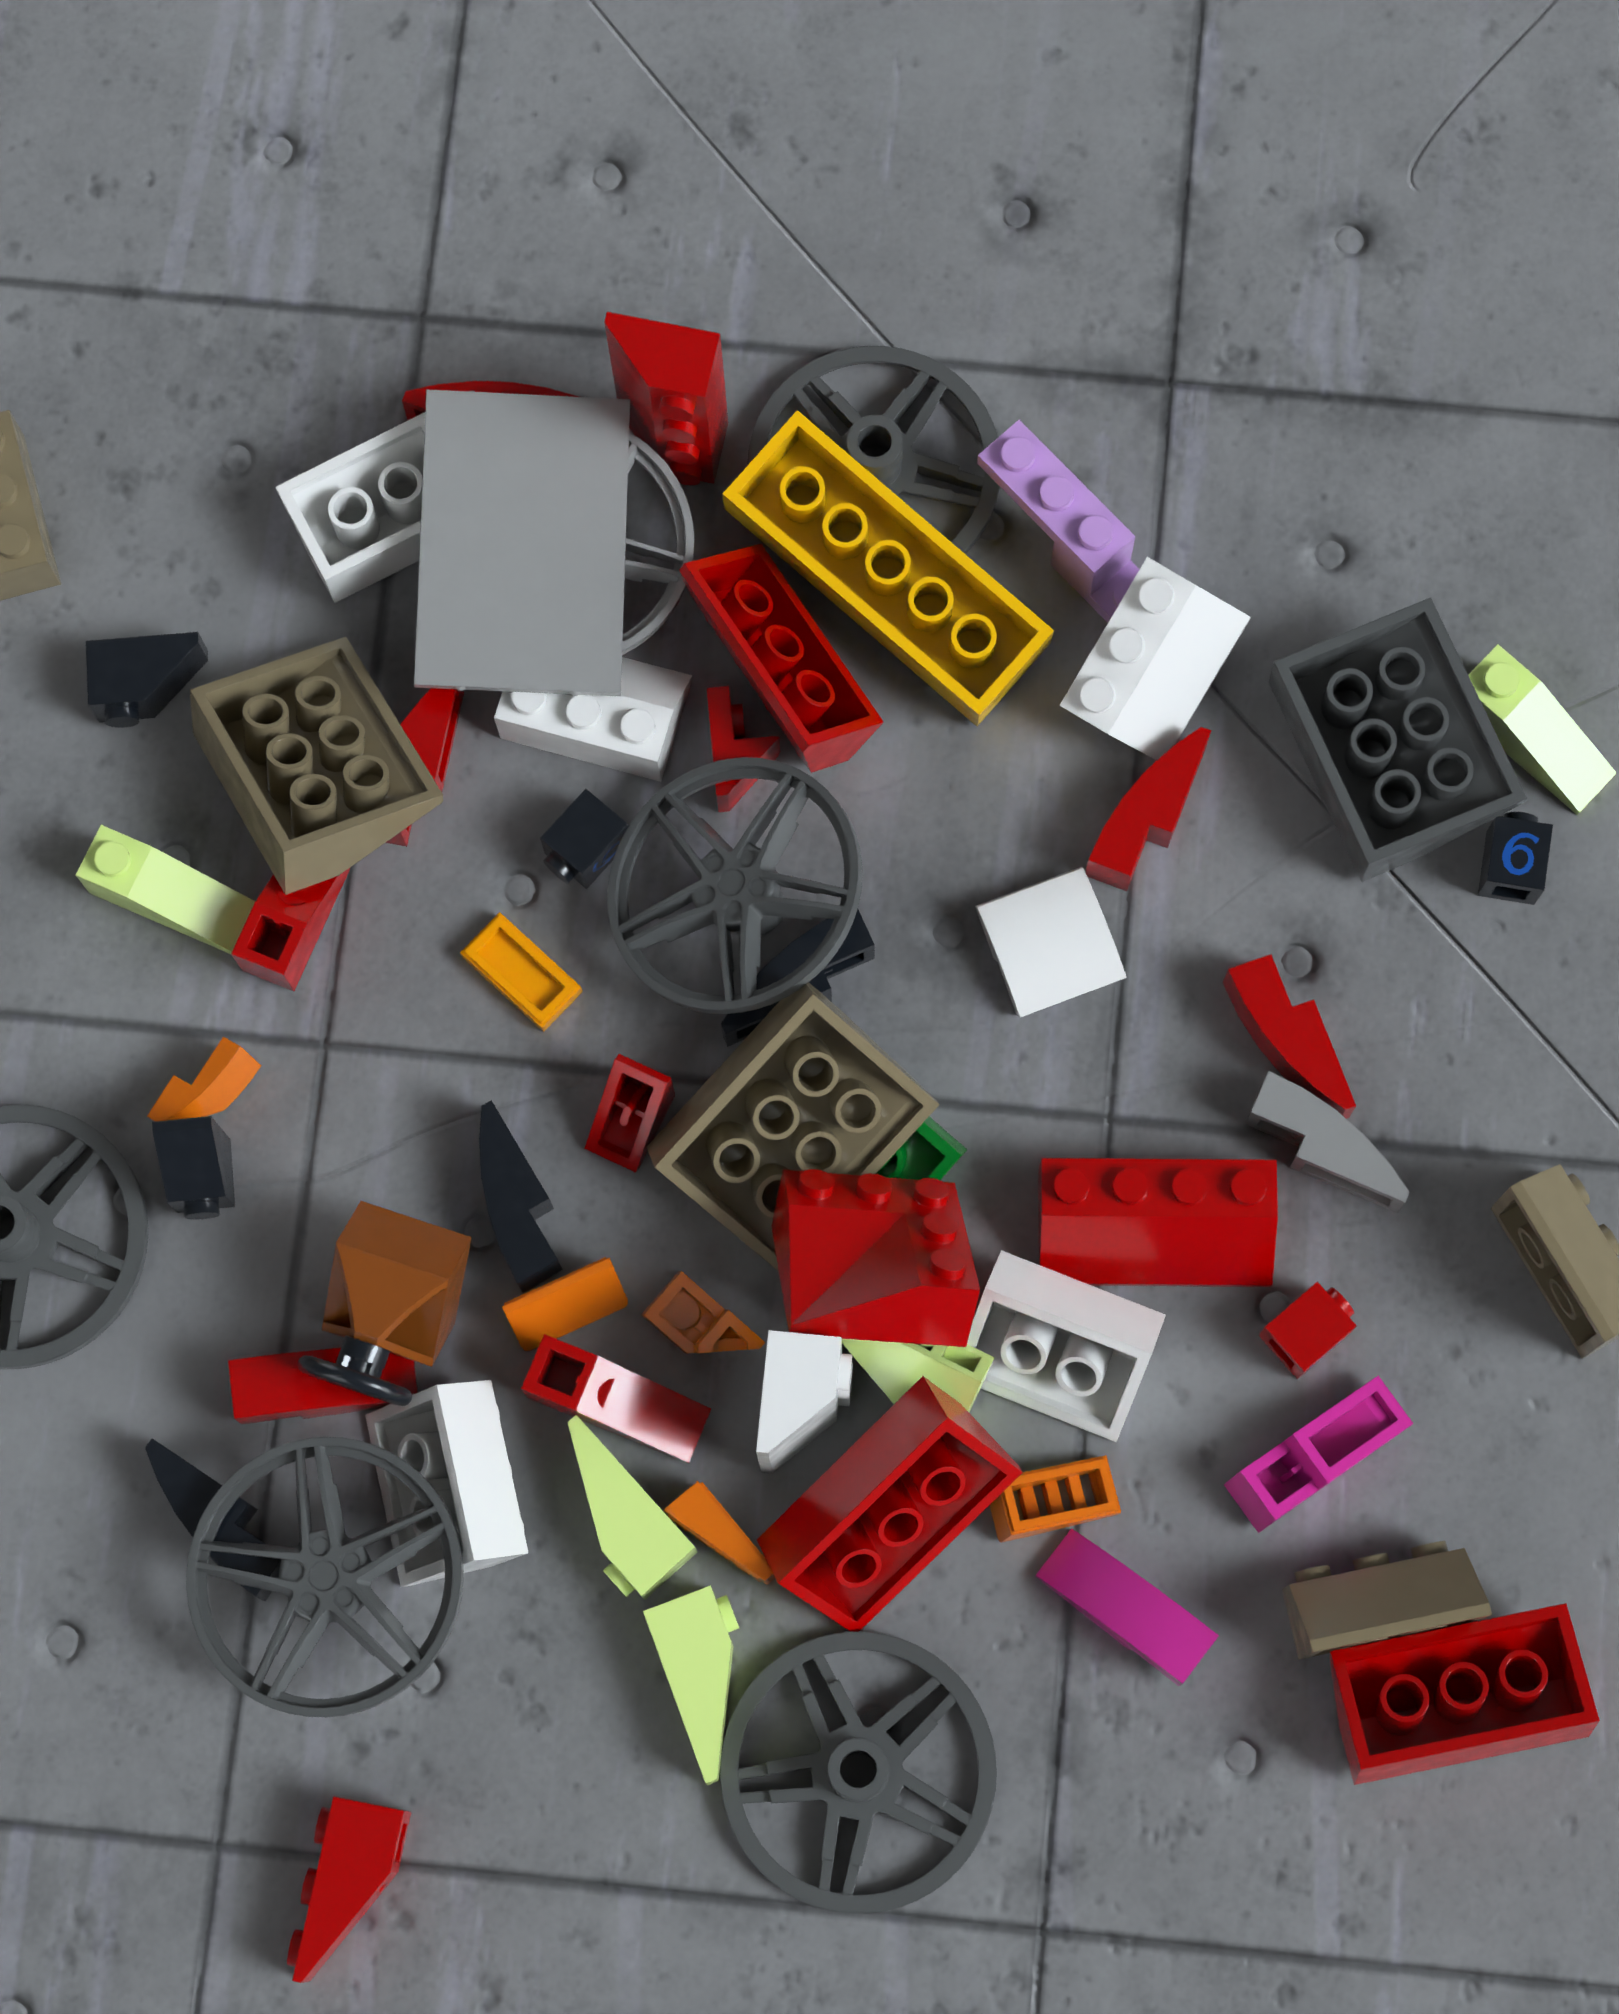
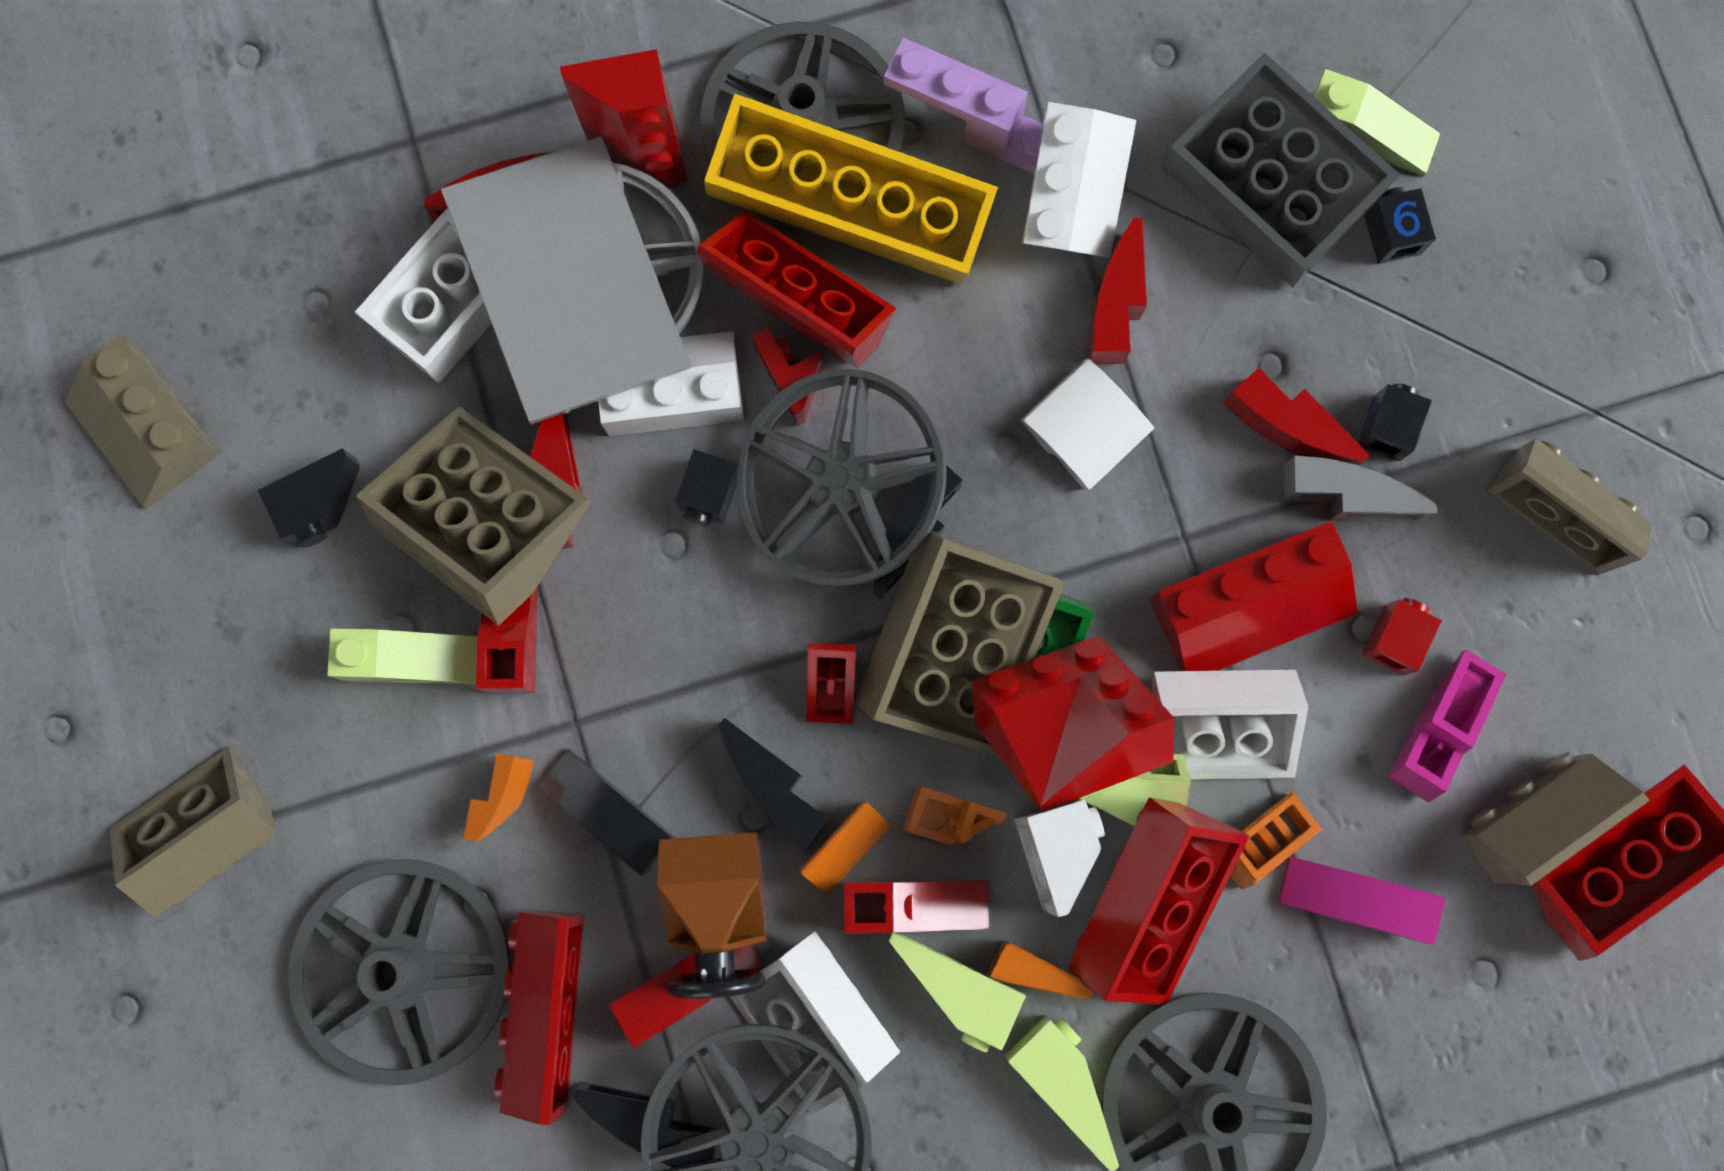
camera: 25 degrees left, 5 degrees up
black slope [152,1116,235,1220] -> none
light orange tile [460,912,583,1032] -> none
none -> red slope [494,910,585,1125]
none -> black slope [538,749,675,876]
none -> black brick [1358,384,1432,461]

